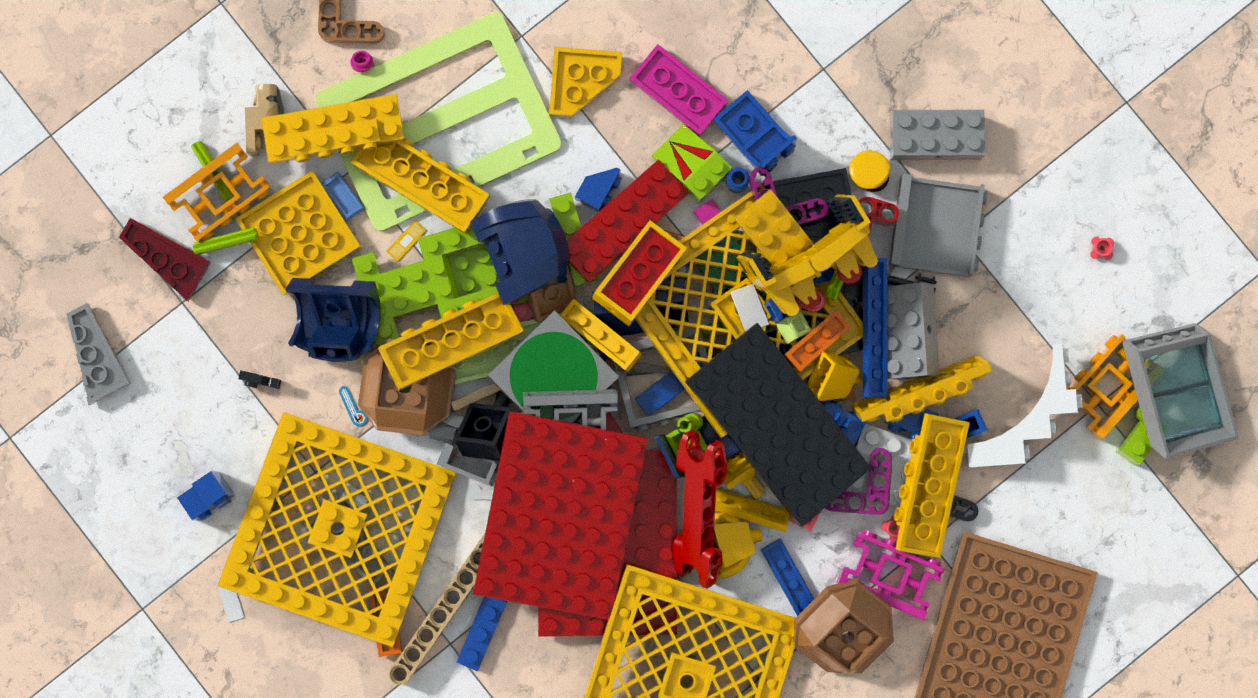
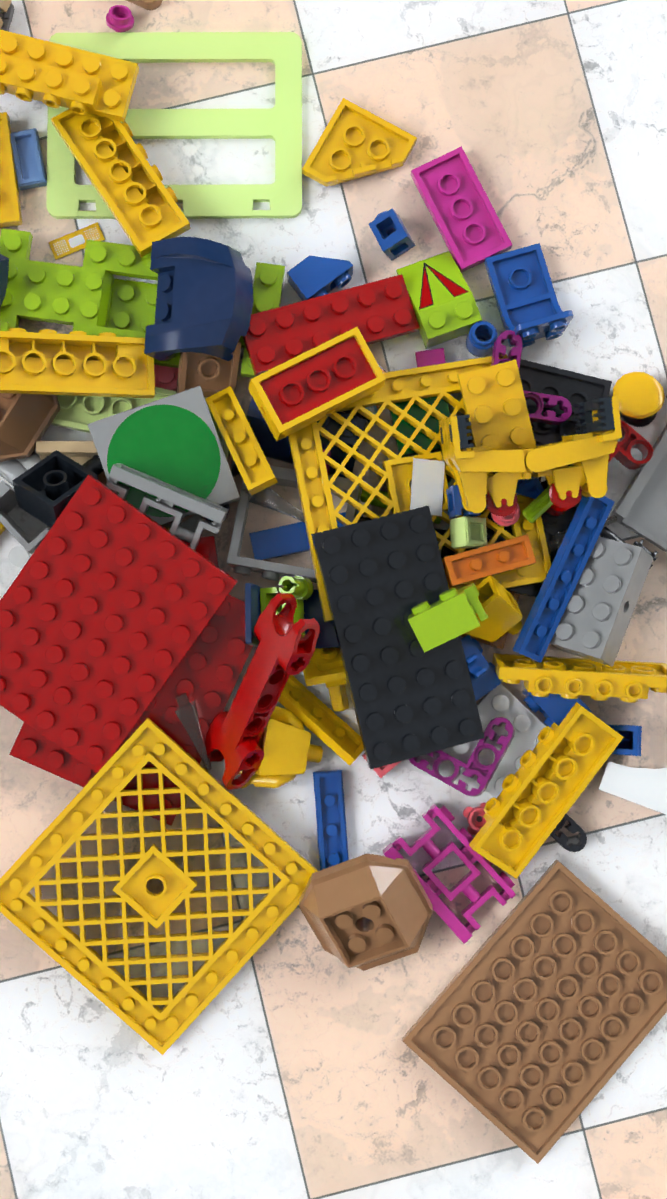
camera: 20 degrees right, 0 degrees up
none -> clear smoke piece [174,693,212,771]
none -> blue brick [369,208,416,261]
none -> lime hinge [408,583,488,653]

